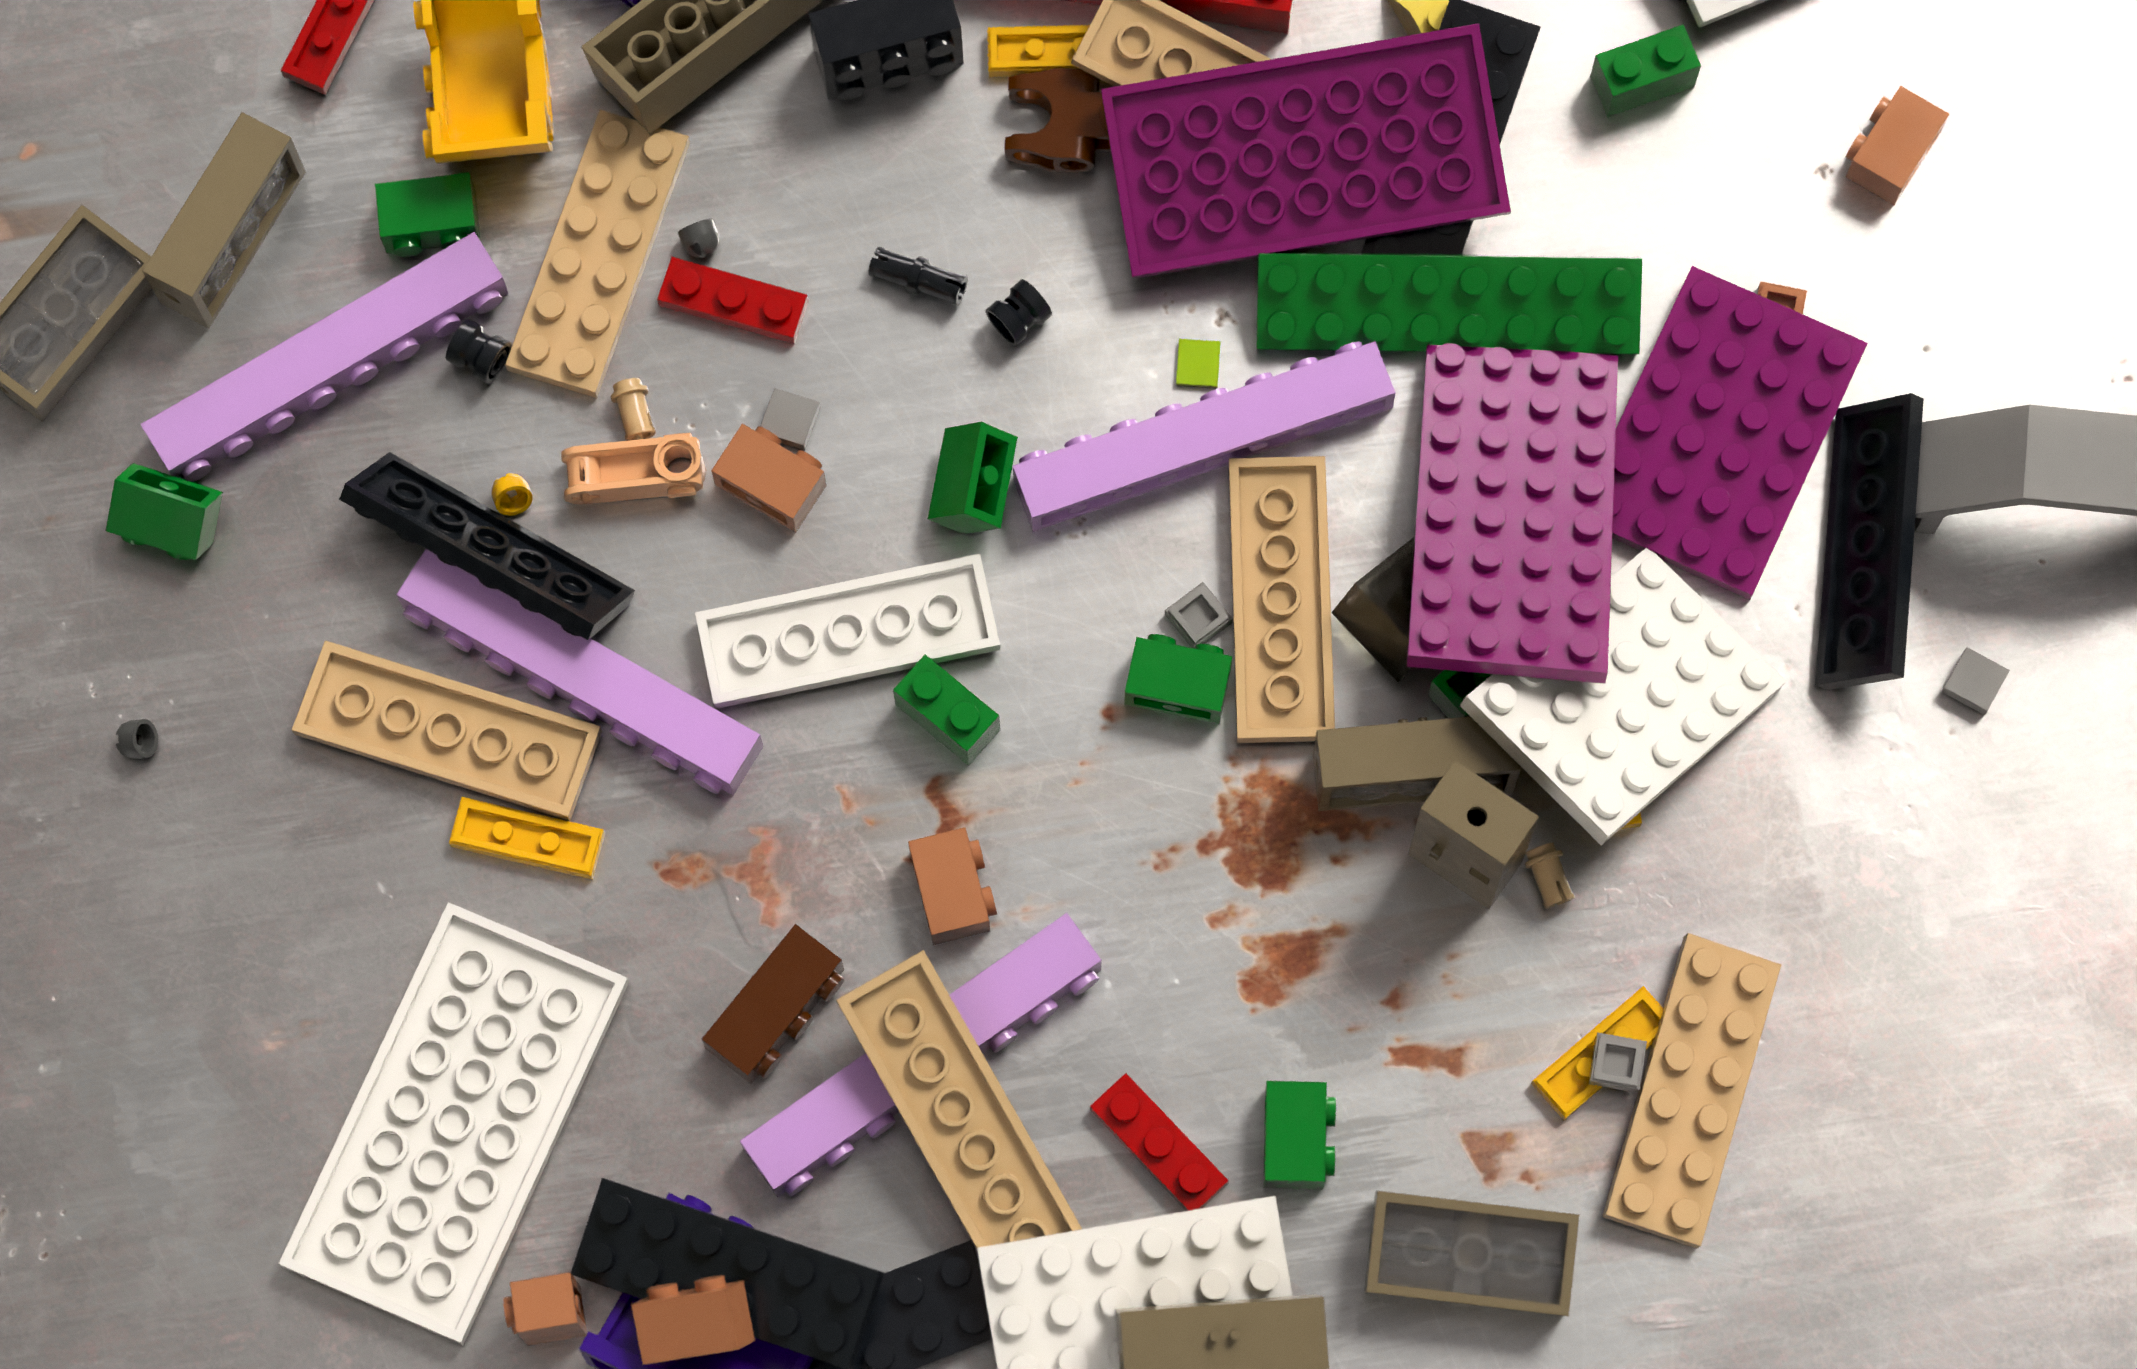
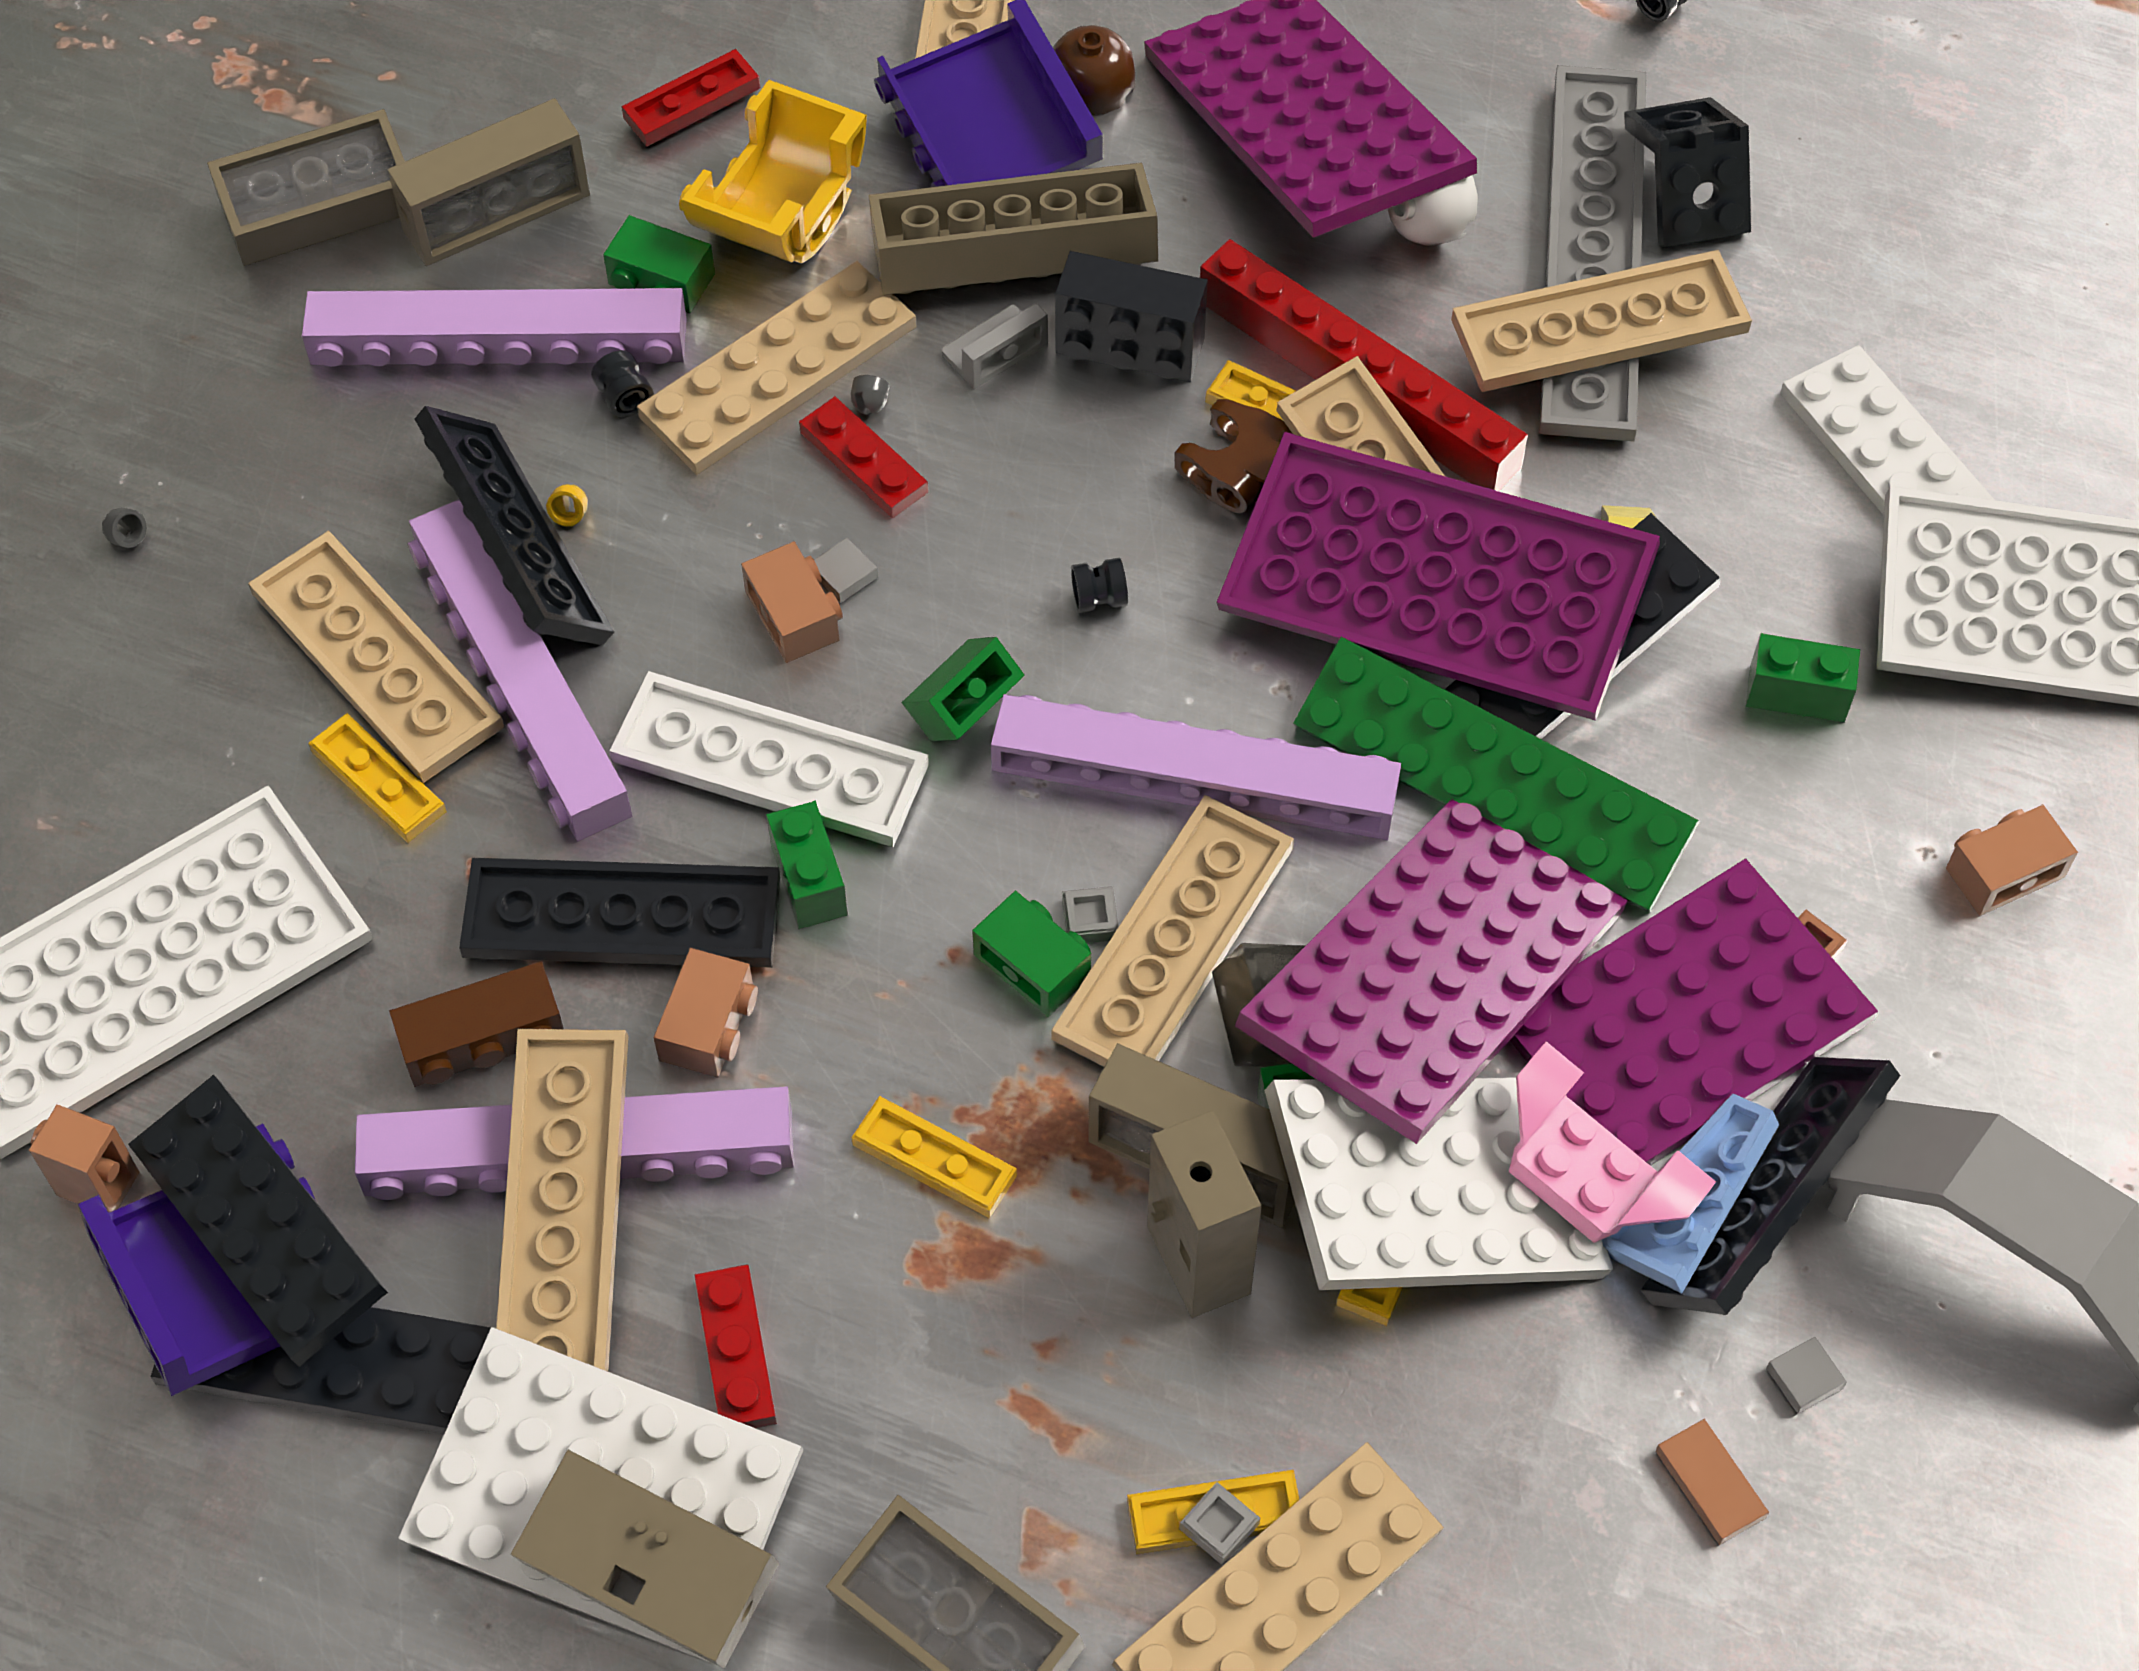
camera: 30 degrees right, 15 degrees down
green brick [105,463,223,560] -> none
light nougat piece [561,433,706,504] -> none
tan pin [611,378,656,441] -> none
nougat brick [631,1275,755,1365] -> none
black pin [869,246,968,305] -> none
lime piece [1176,339,1221,389] -> none
green brick [1263,1081,1336,1190] -> none
tan pin [1525,843,1575,909] -> none
none -> black plate [459,858,781,968]
none -> yellow tile [851,1096,1017,1219]
none -> light grey panel [942,303,1048,390]
none -> bright pink piece [1509,1042,1716,1243]
none -> light blue wing [1602,1094,1779,1294]
none -> nougat tile [1655,1418,1769,1546]

